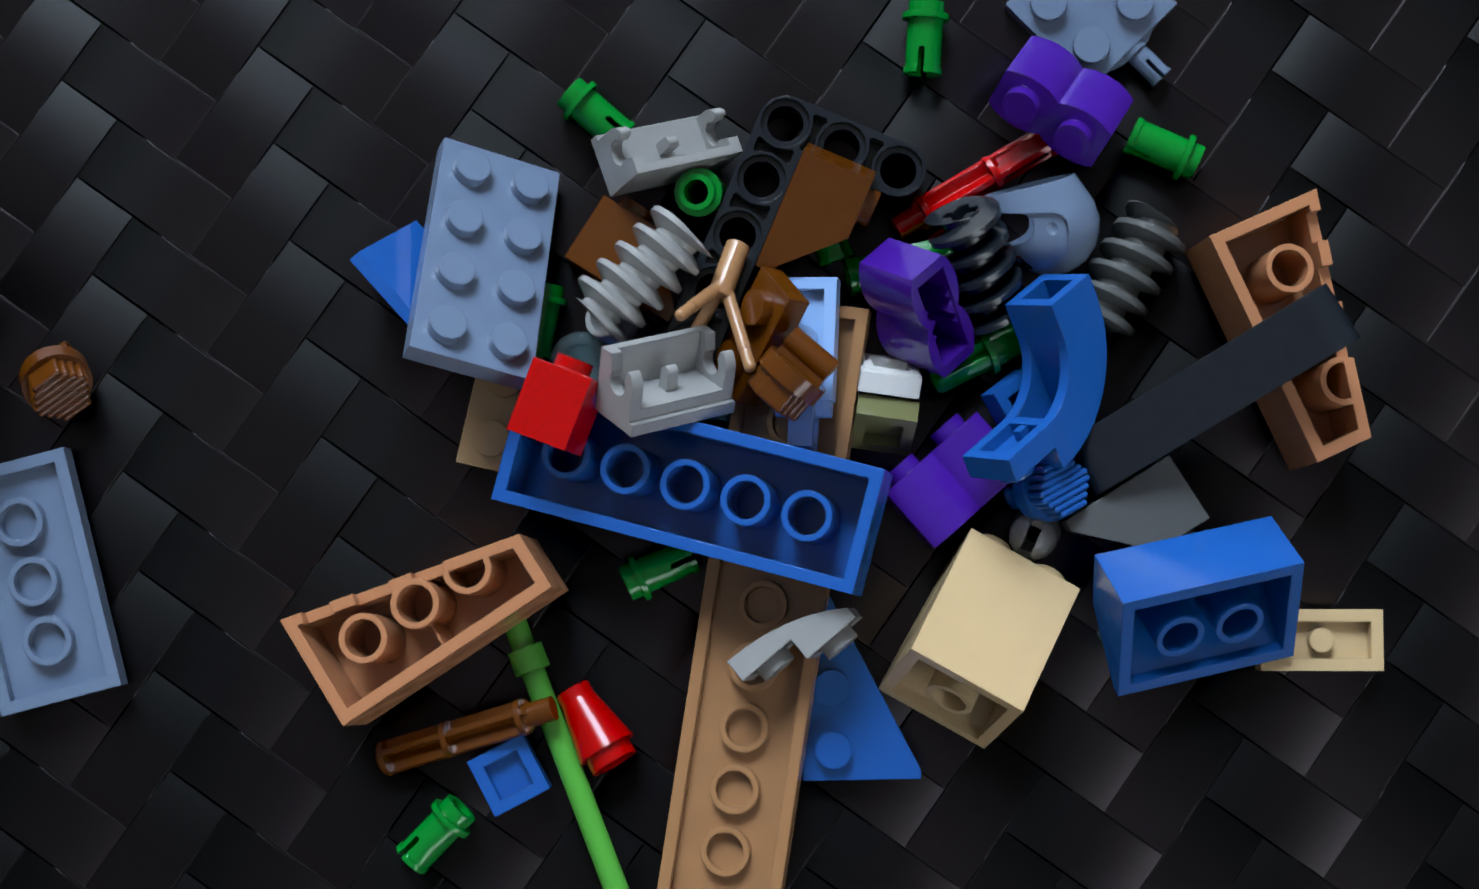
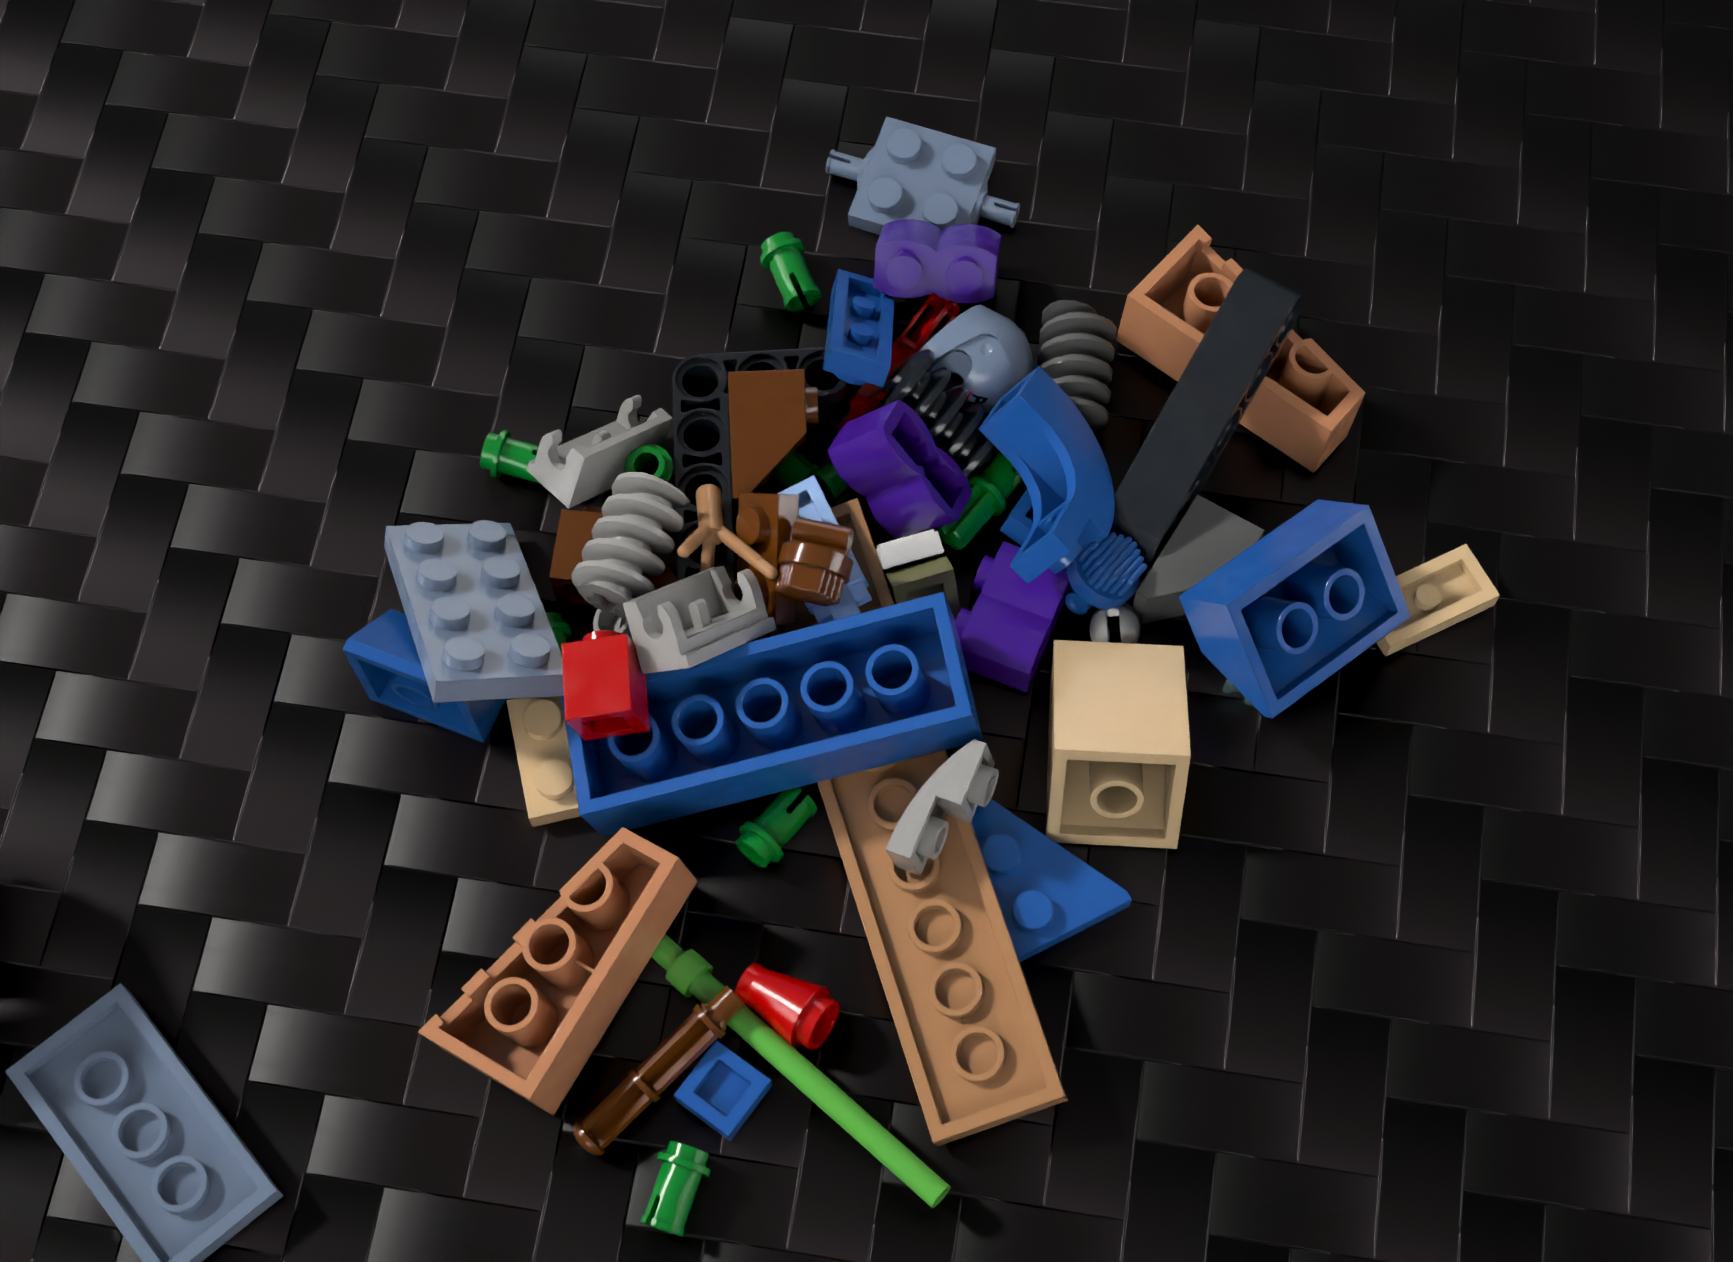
camera: 25 degrees left, 20 degrees down
reddish brown piece [19,340,93,421] -> none
green pin [1123,117,1206,180] -> none
none -> blue plate [823,269,894,387]

